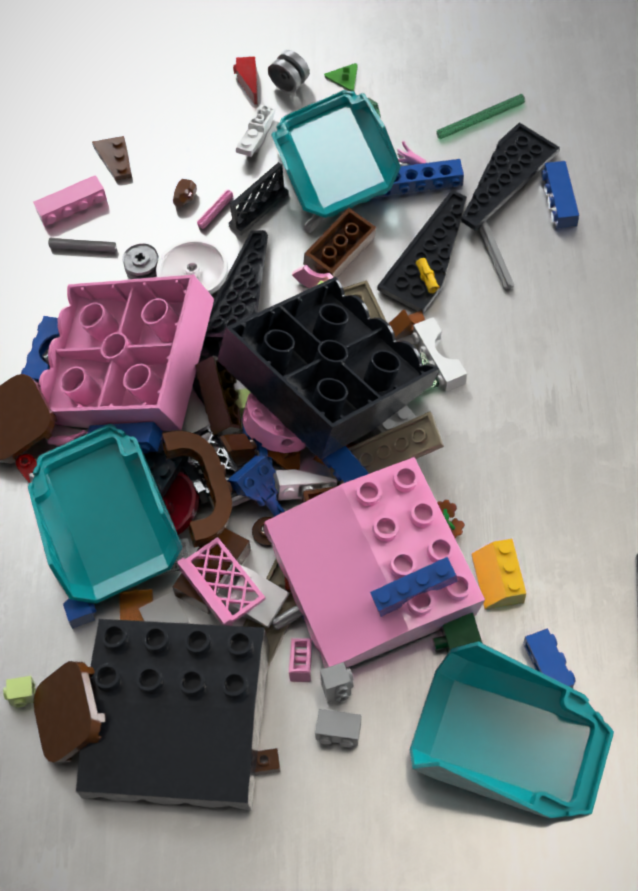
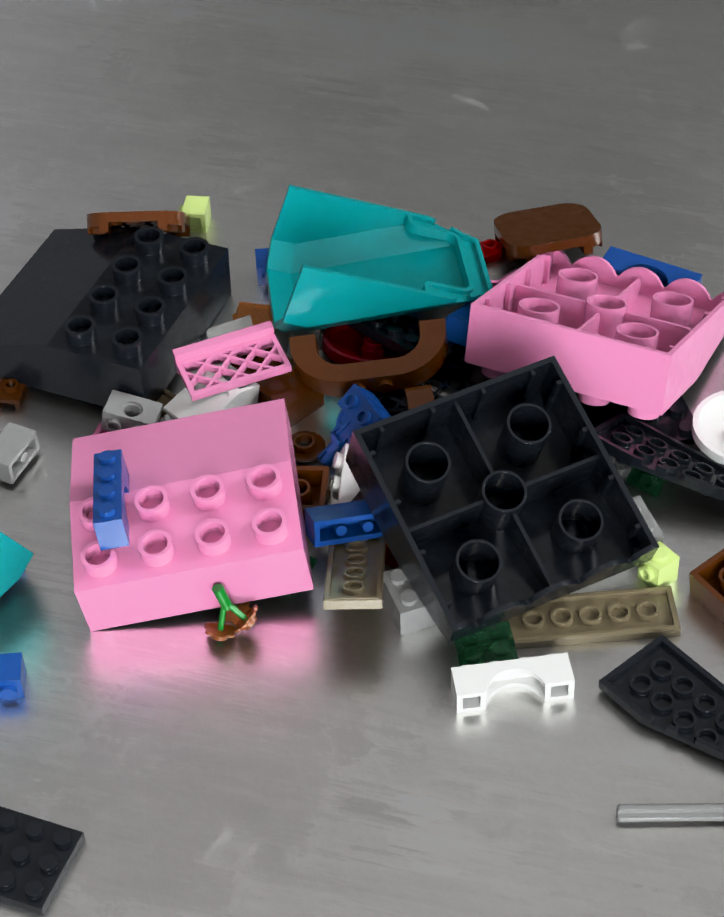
camera: 105 degrees right, 15 degrees down
bright pink tile [292,265,333,288] -> none
light grey brick [320,662,354,703] -> none
dark orange slope [388,309,425,340] -> none
yellow pin [416,258,439,293] -> none
dark green torso [432,612,482,653] -> none
yellow slope [471,539,527,610] -> none
none -> light grey brick [101,390,163,432]

